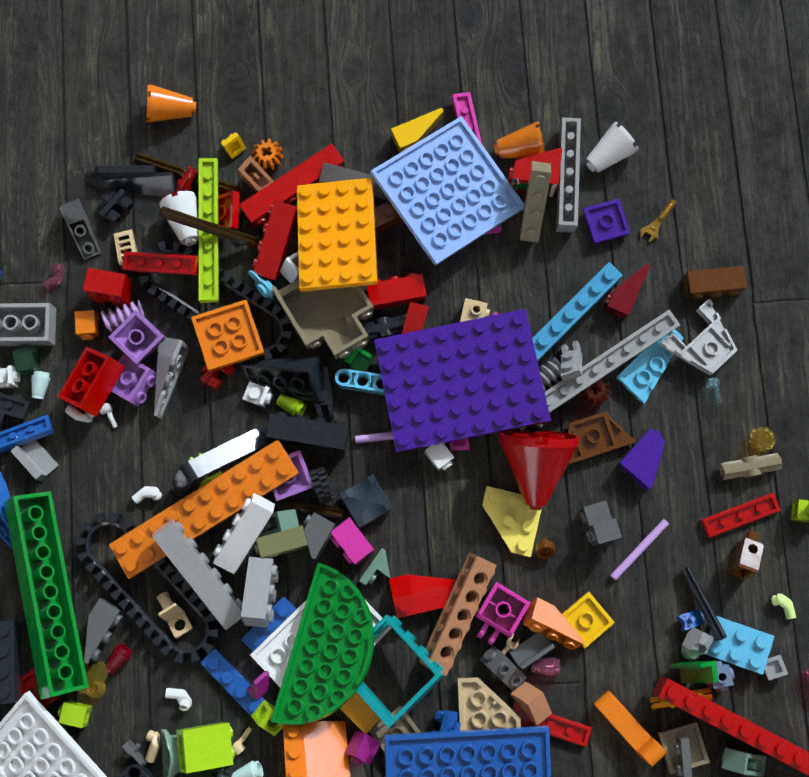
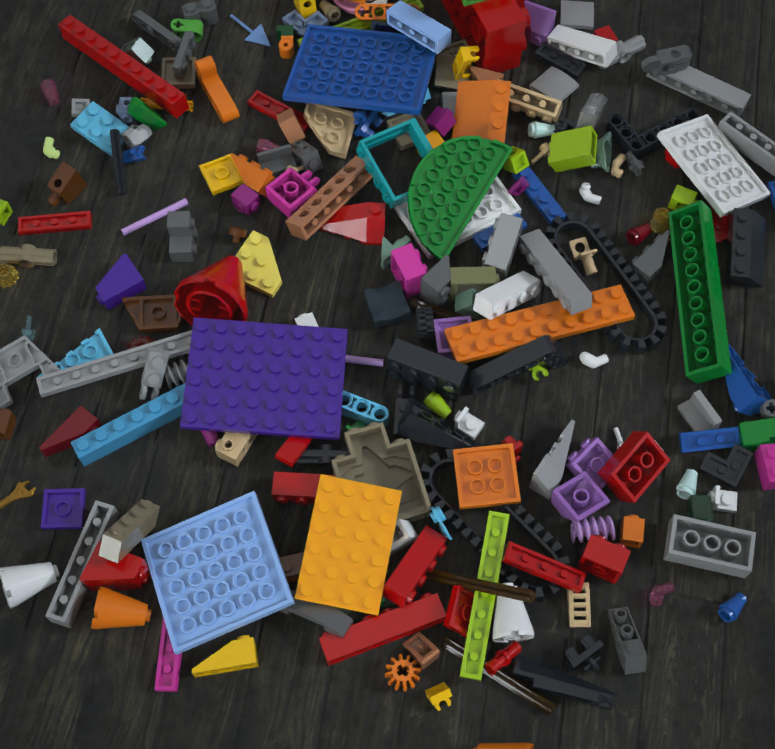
camera: 165 degrees left, 15 degrees down
none -> magenta brick [231,183,261,216]

